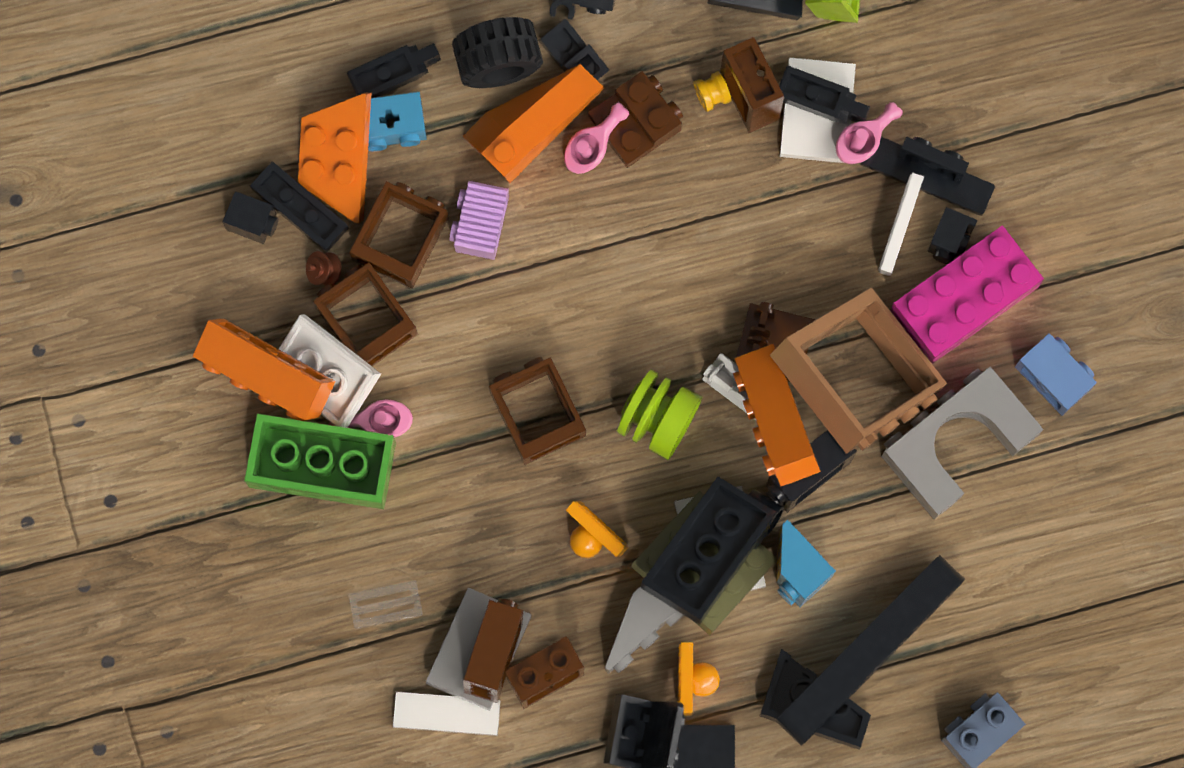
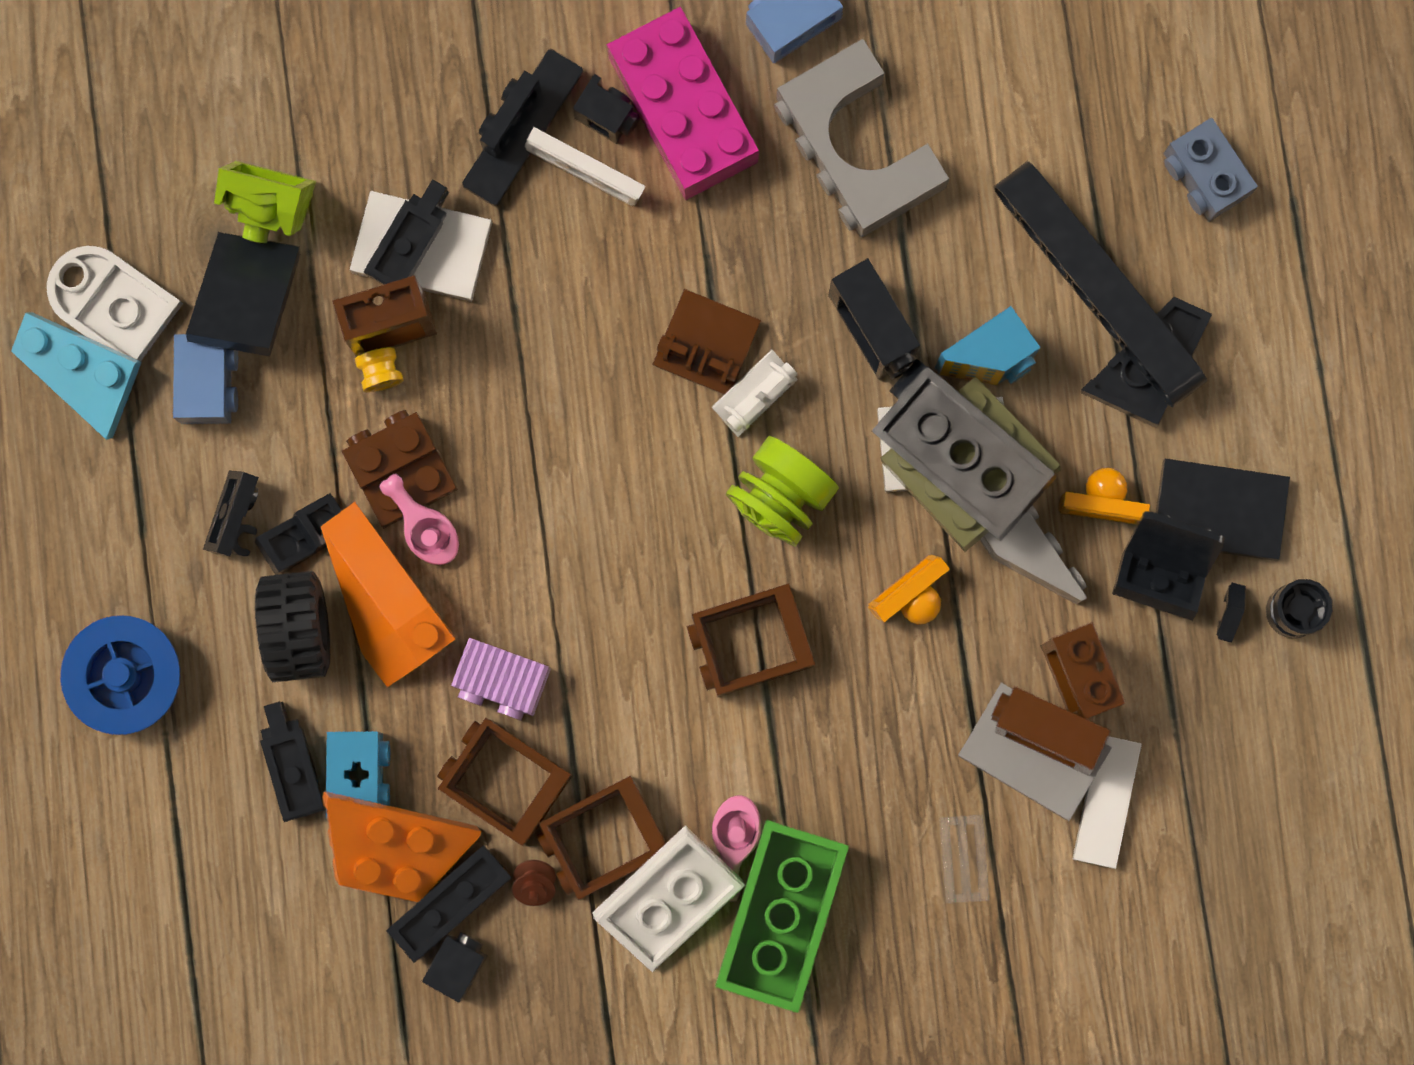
camera: 80 degrees left, 5 degrees up
orange brick [192,319,336,421] -> none
orange brick [733,344,820,486] -> none
medium nougat window [770,288,947,454] -> none
bright pink piece [836,102,903,164] -> none

